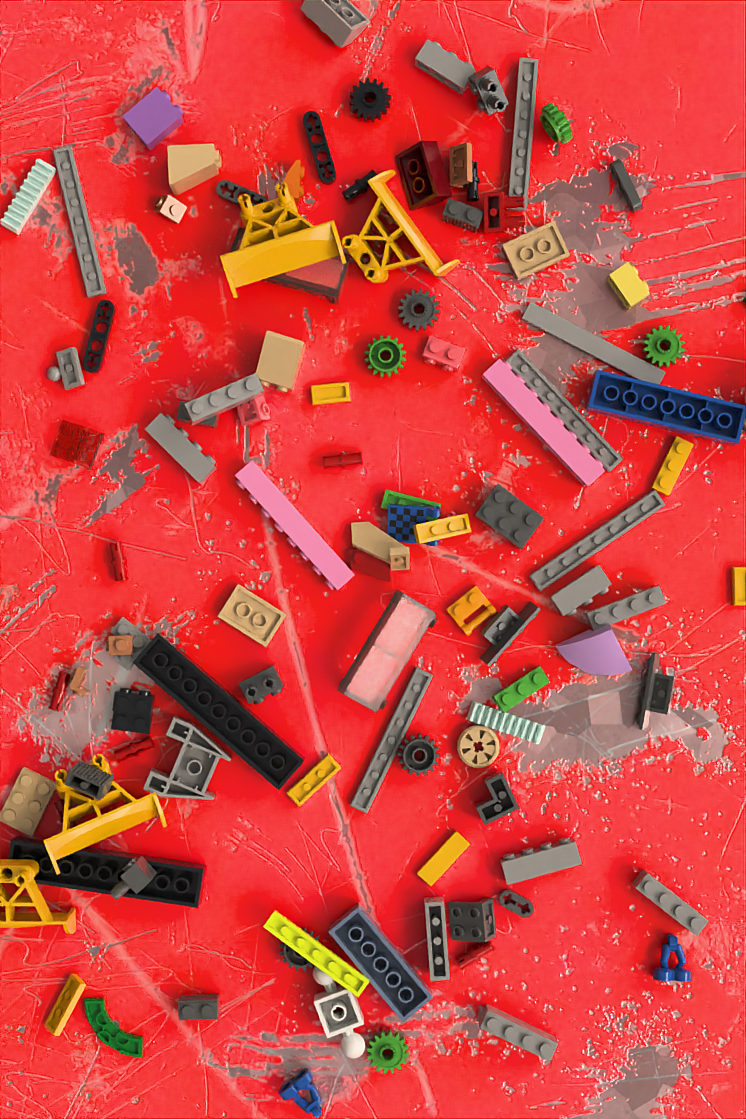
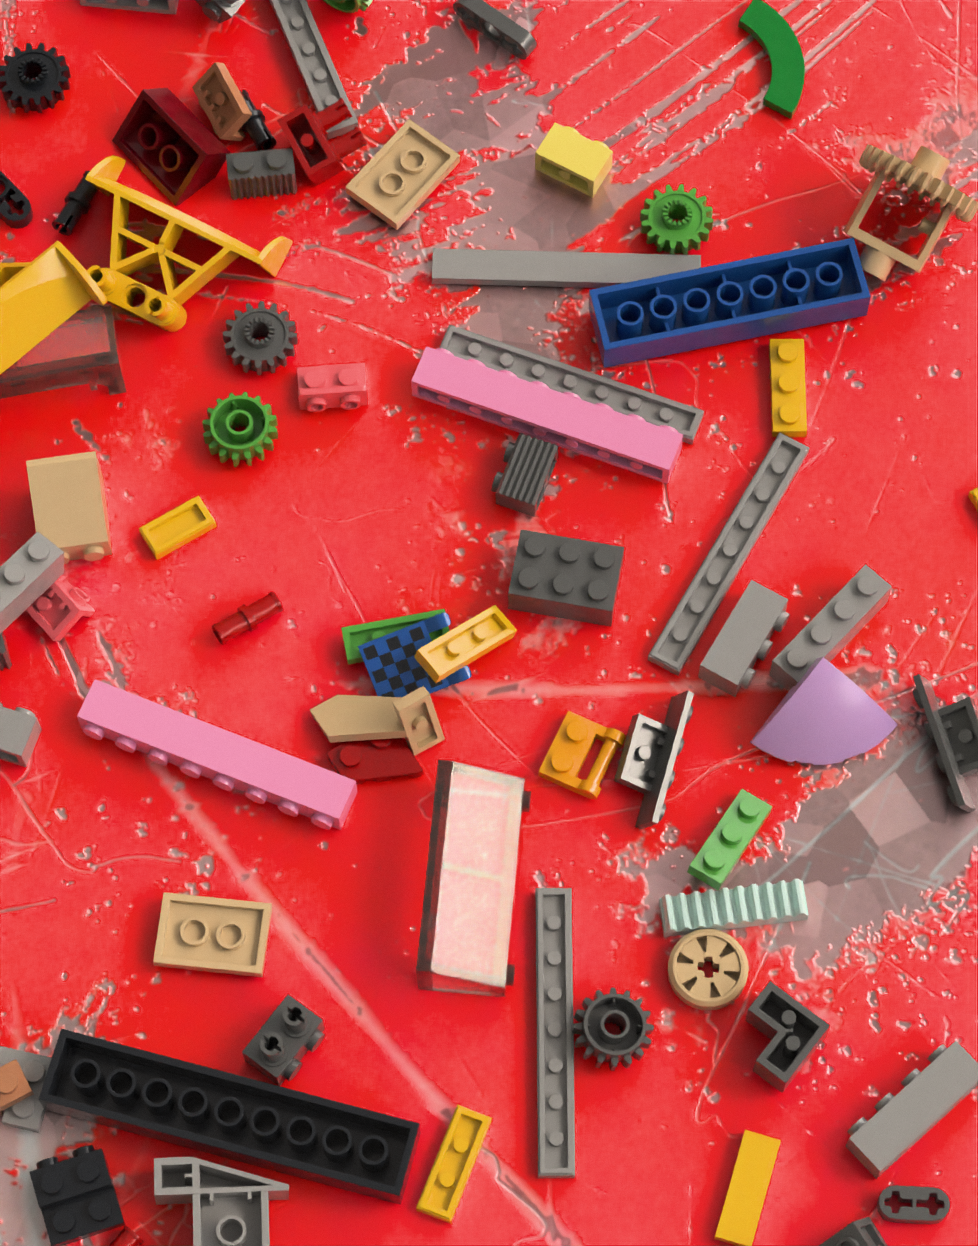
camera: 25 degrees left, 20 degrees down
none -> dark grey brick [491,433,558,517]

